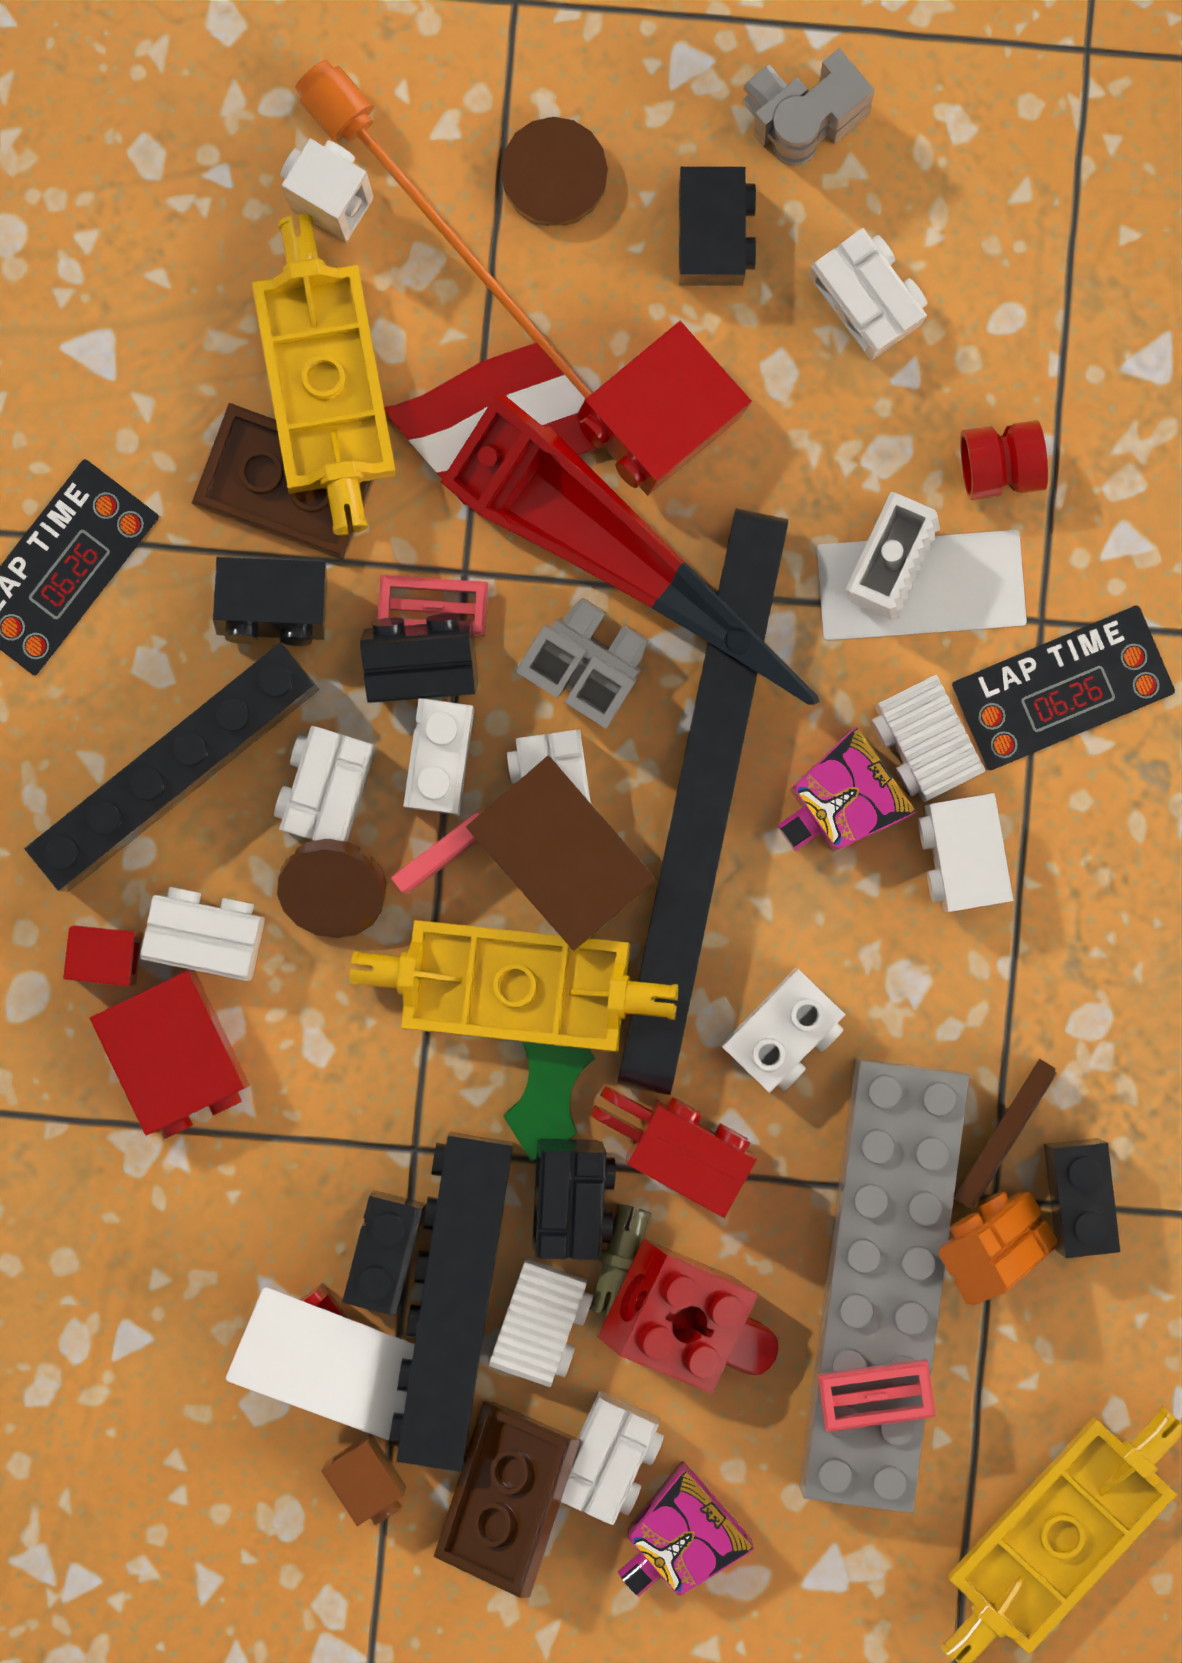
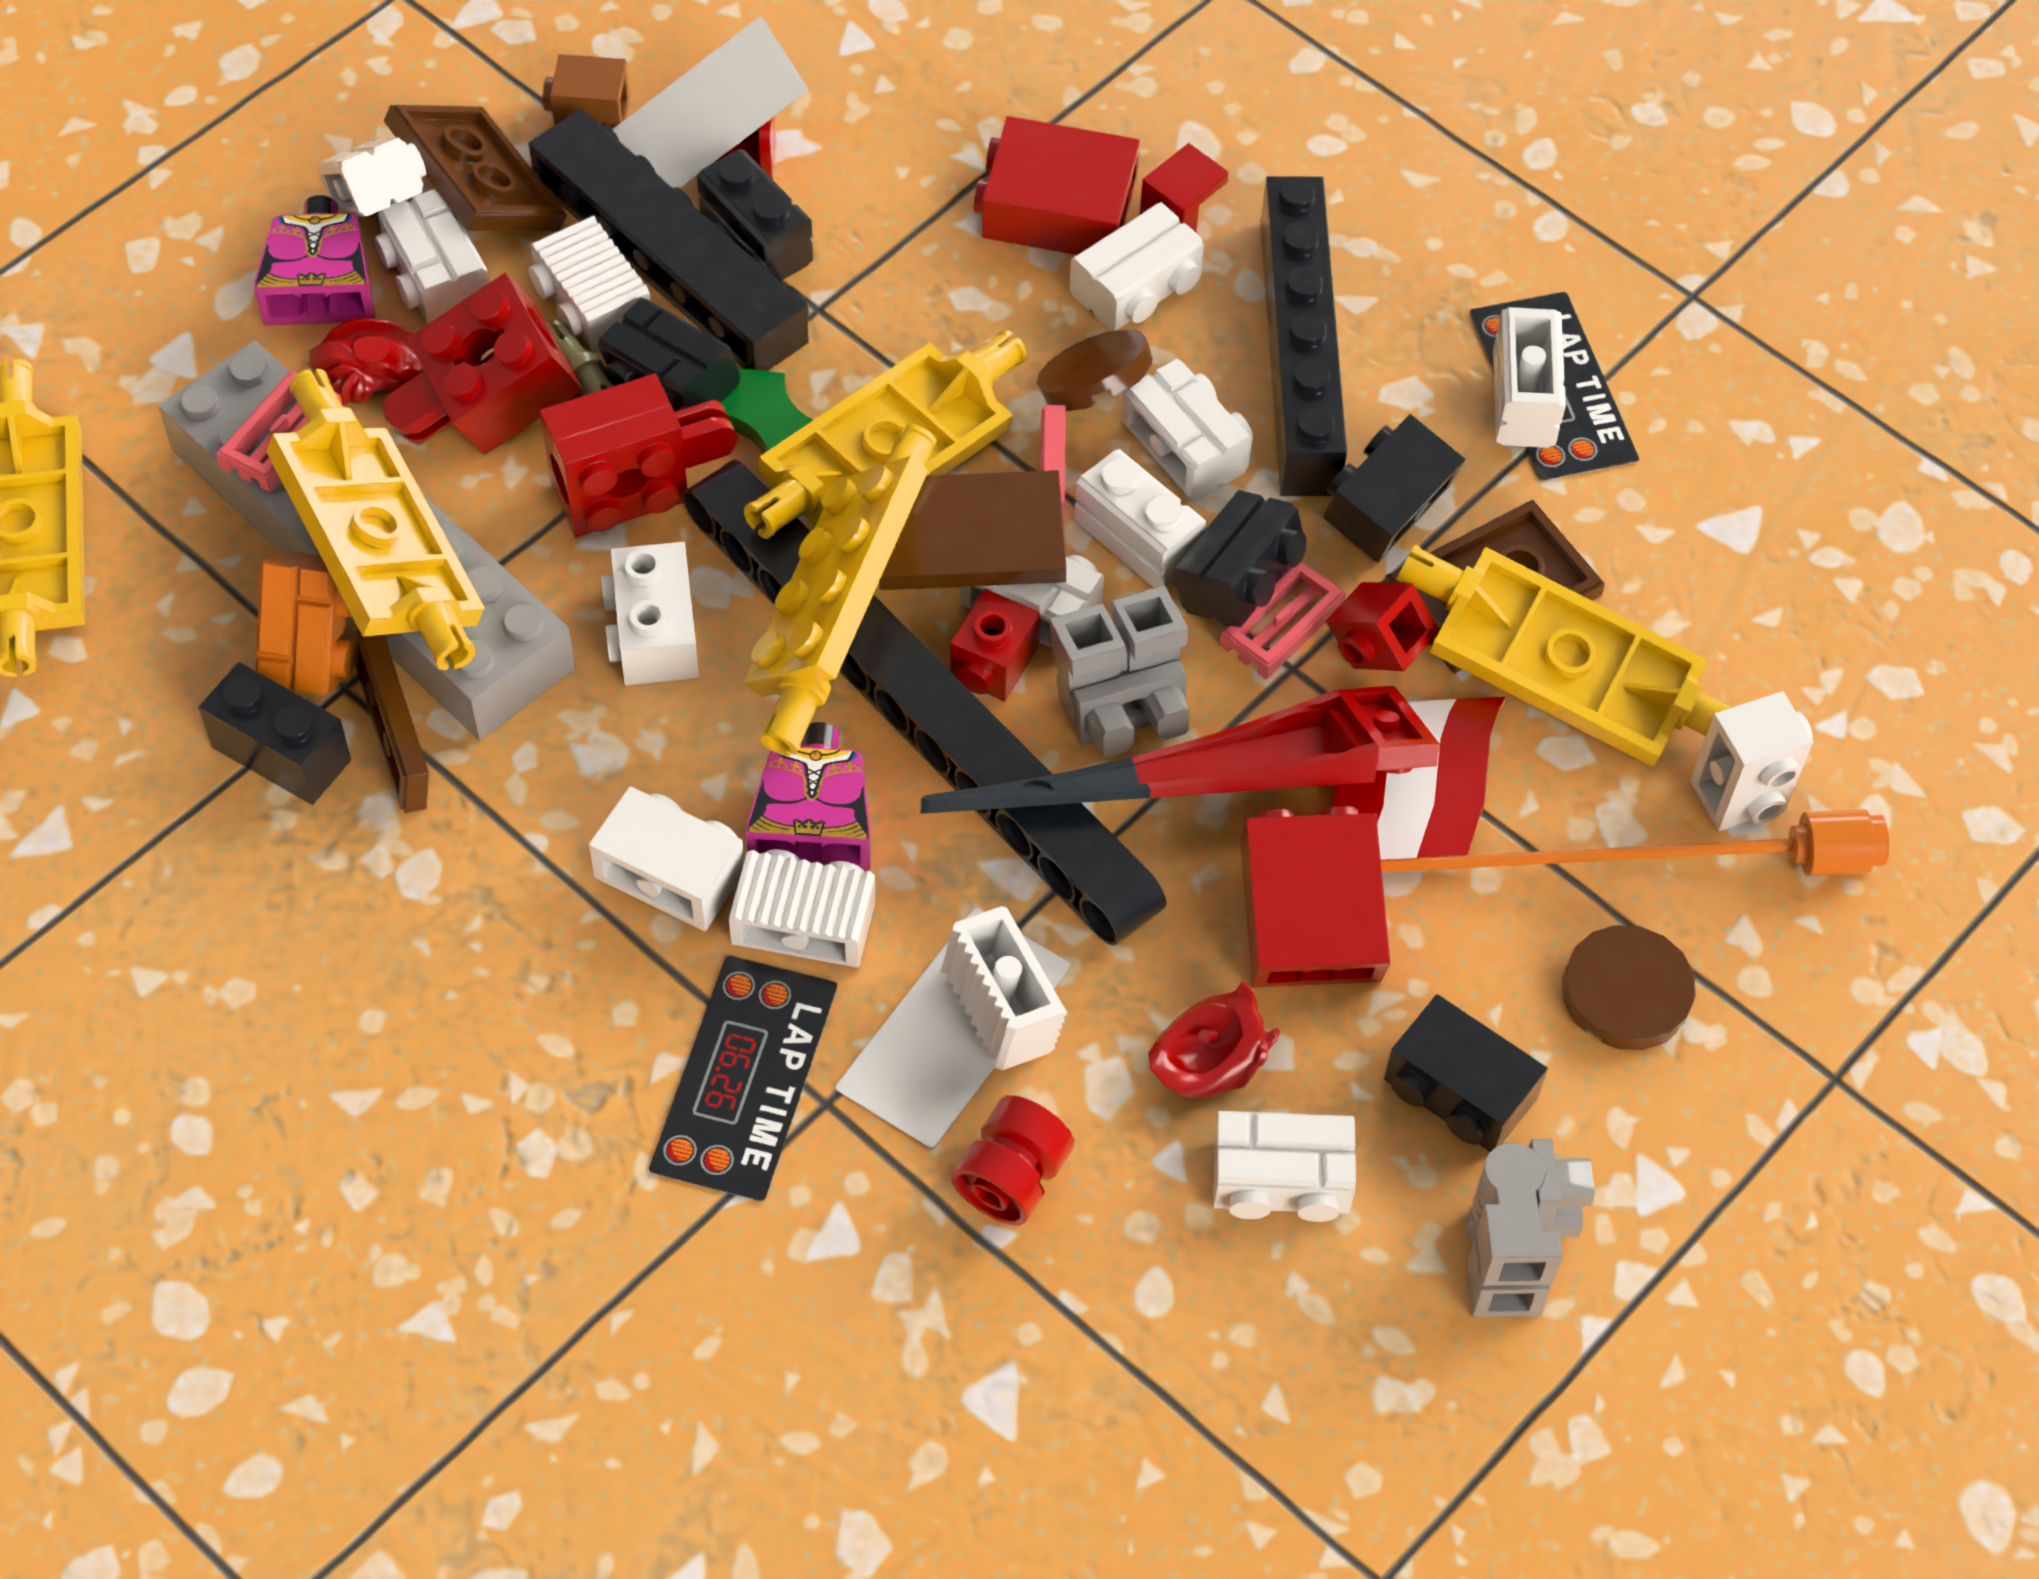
camera: 125 degrees right, 30 degrees down
none -> yellow plate [266,369,485,670]
none -> red hat [308,318,424,405]
none -> white brick [317,138,426,216]
none -> yellow plate [743,424,937,756]
none -> red brick [950,589,1040,702]
none -> red hat [1148,982,1280,1098]
none -> red brick [1325,582,1440,671]
none -> white brick [1493,307,1565,448]

